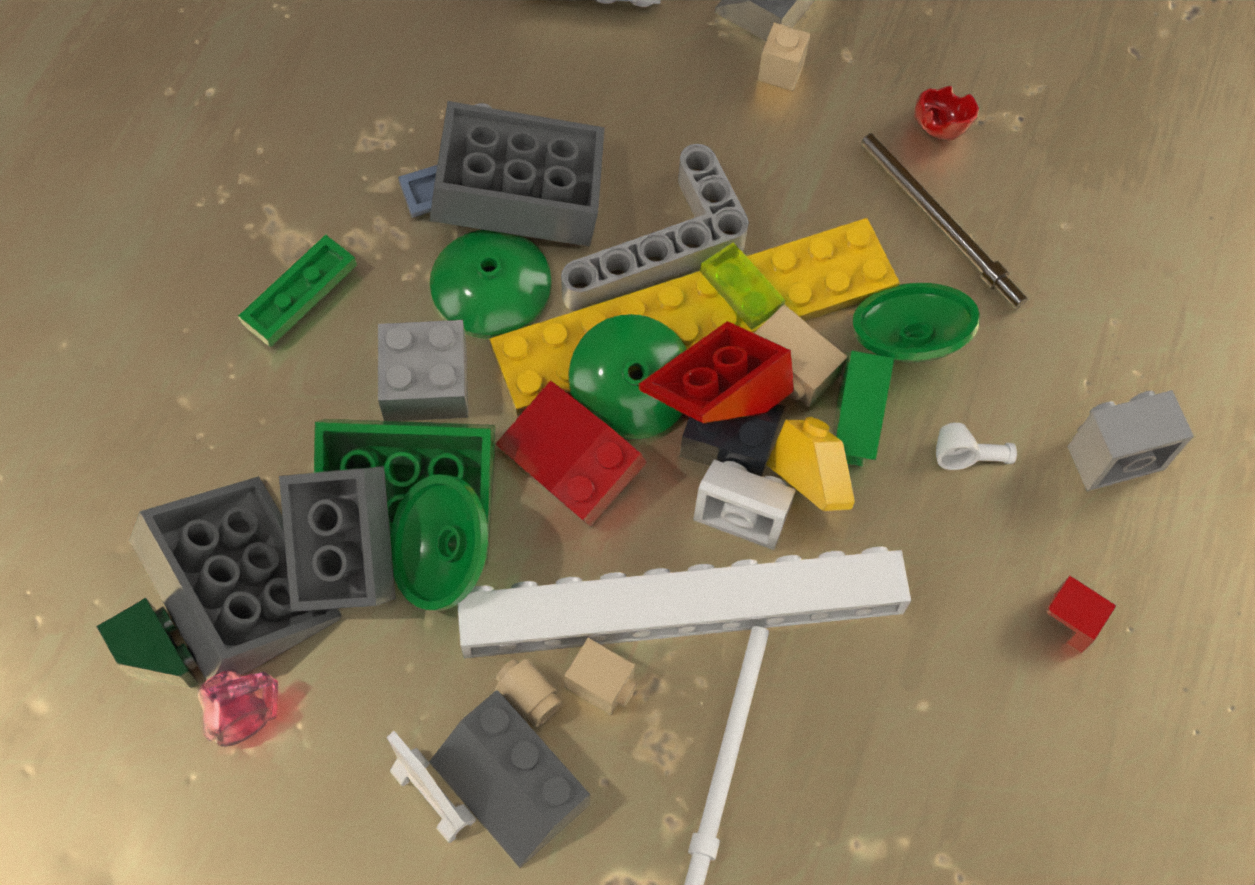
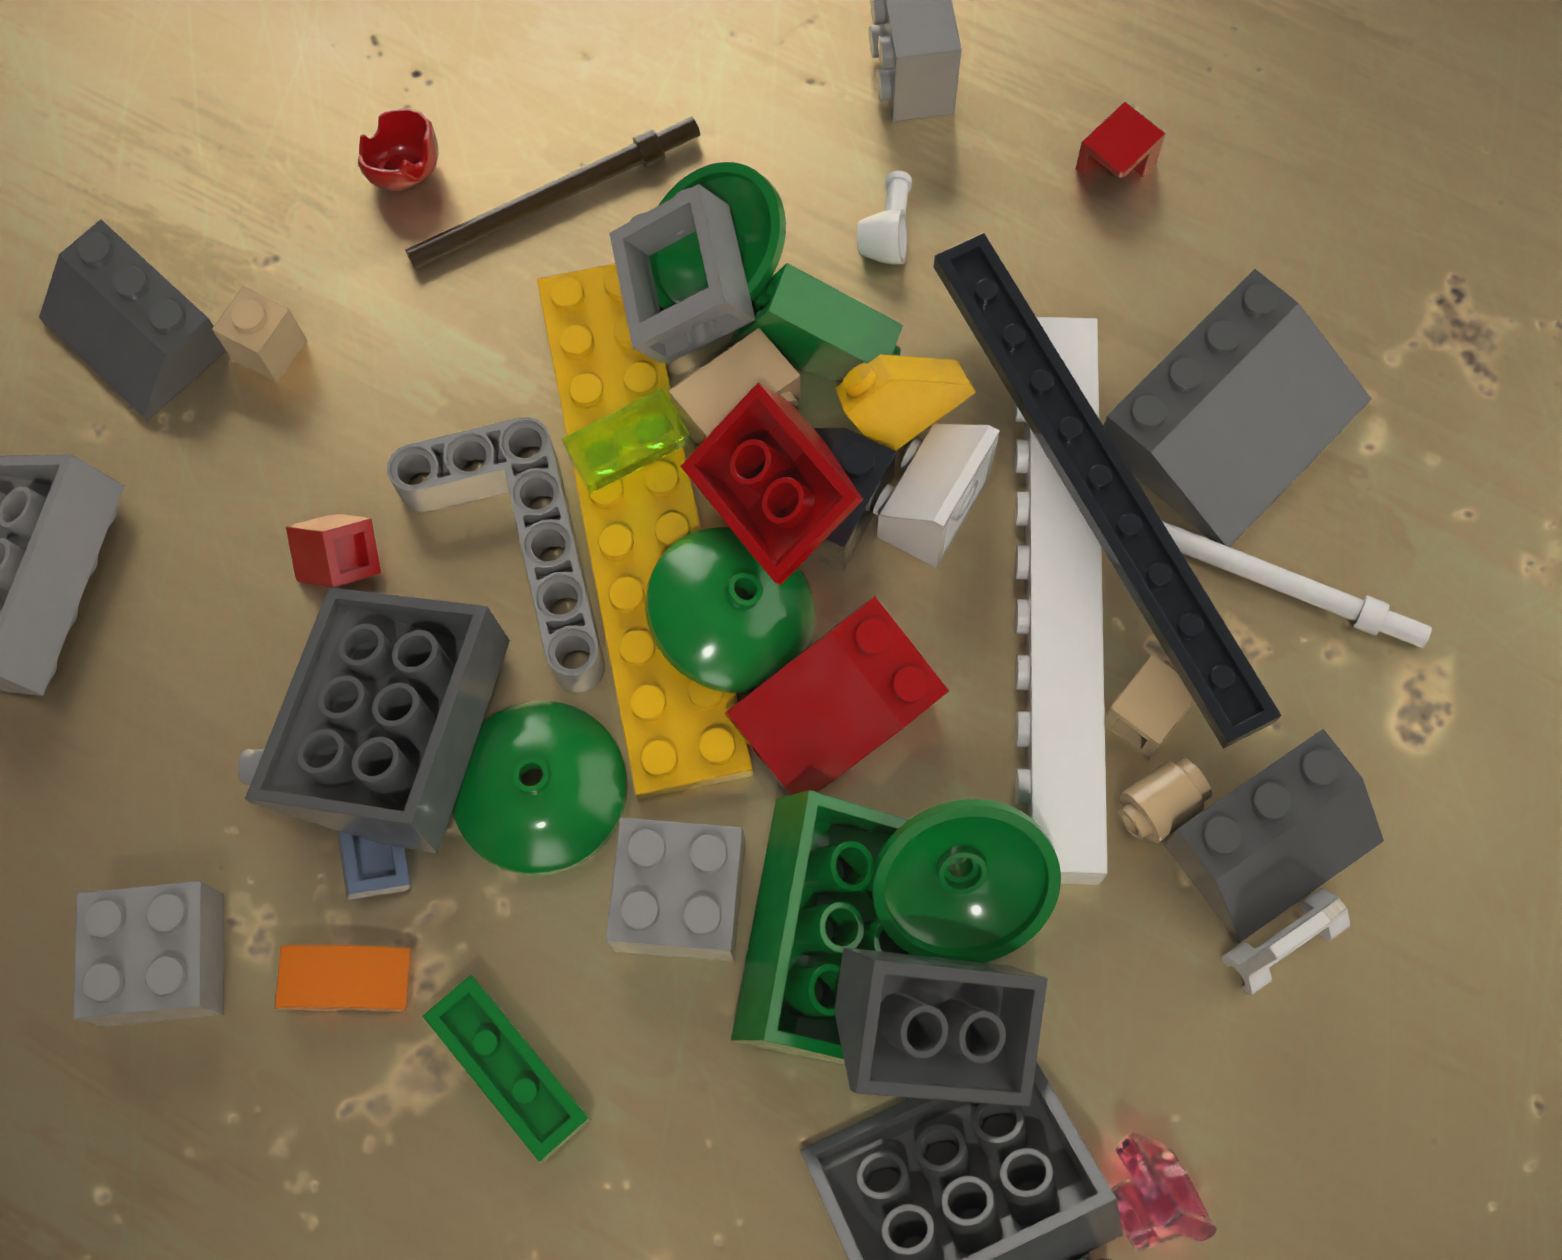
camera: 75 degrees left, 5 degrees up
none -> light grey brick [73,881,224,1027]
none -> orange slope [274,945,411,1012]
none -> red panel [286,514,381,588]
none -> light grey window [609,184,755,364]
none -> black plate [933,233,1282,749]
none -> dark grey slope [1103,269,1372,547]

